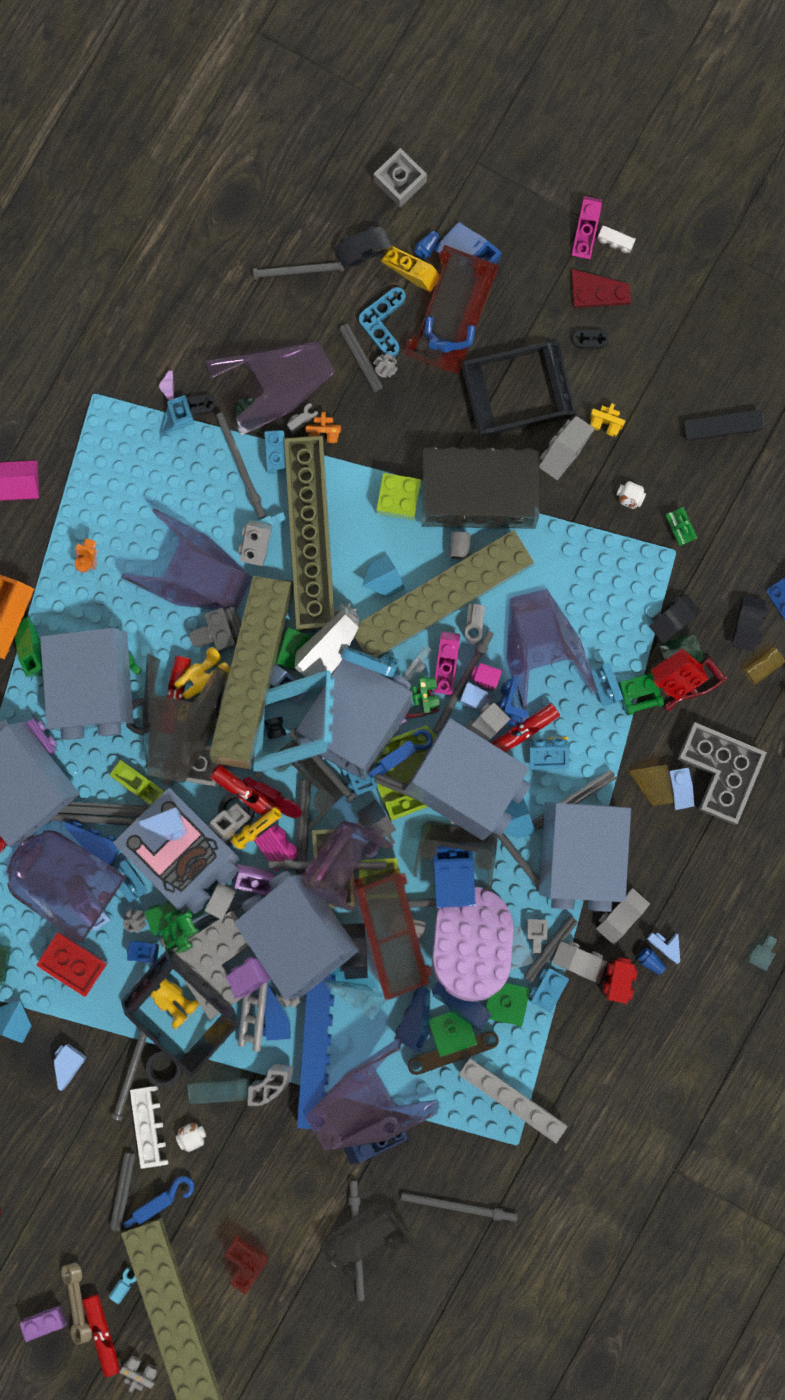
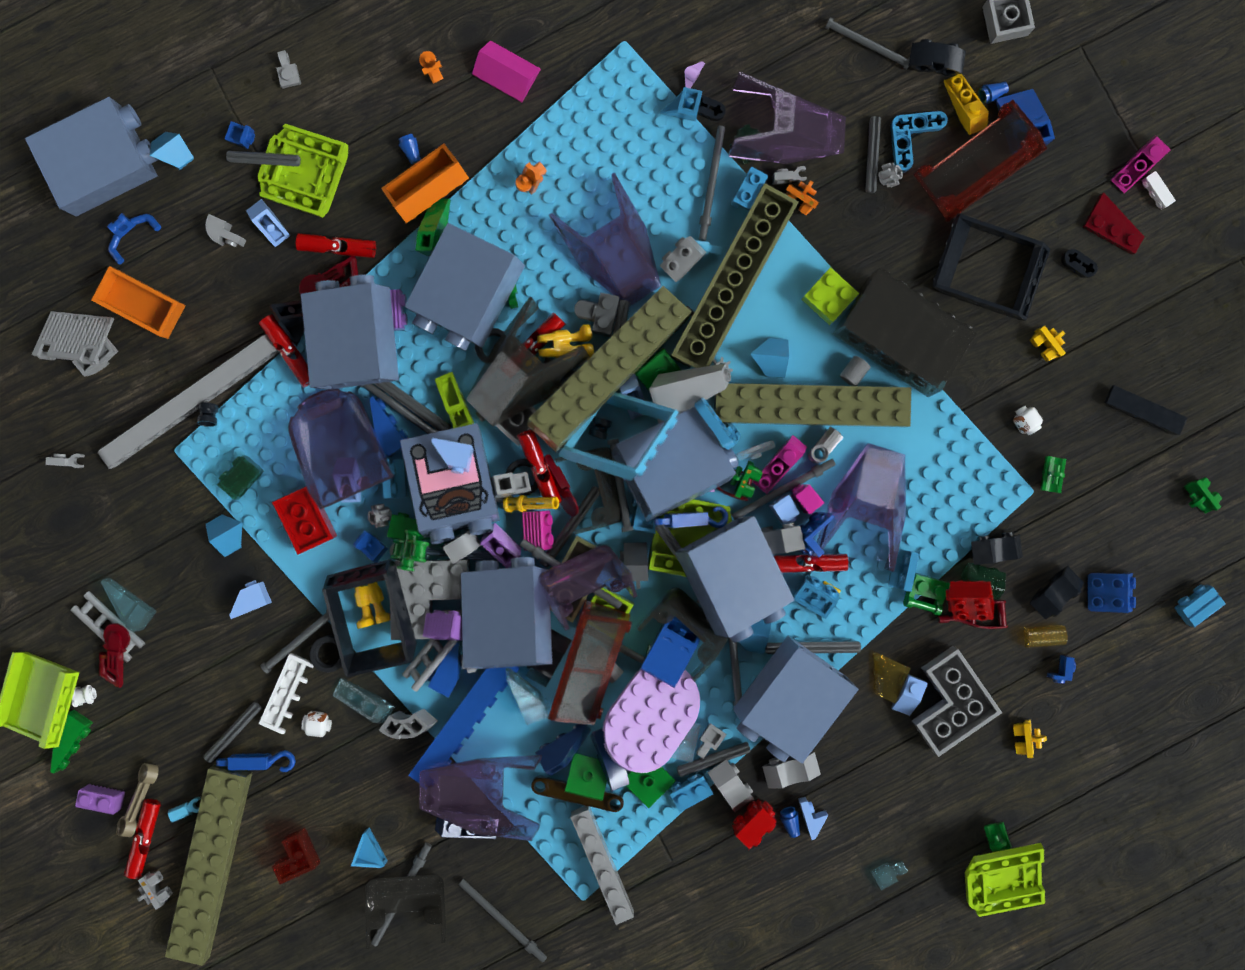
camera: 30 degrees right, 5 degrees up
blue piece [425,316,475,353] -> none
light grey brick [539,416,595,480] -> none
none -> dark azure slope [351,827,388,868]

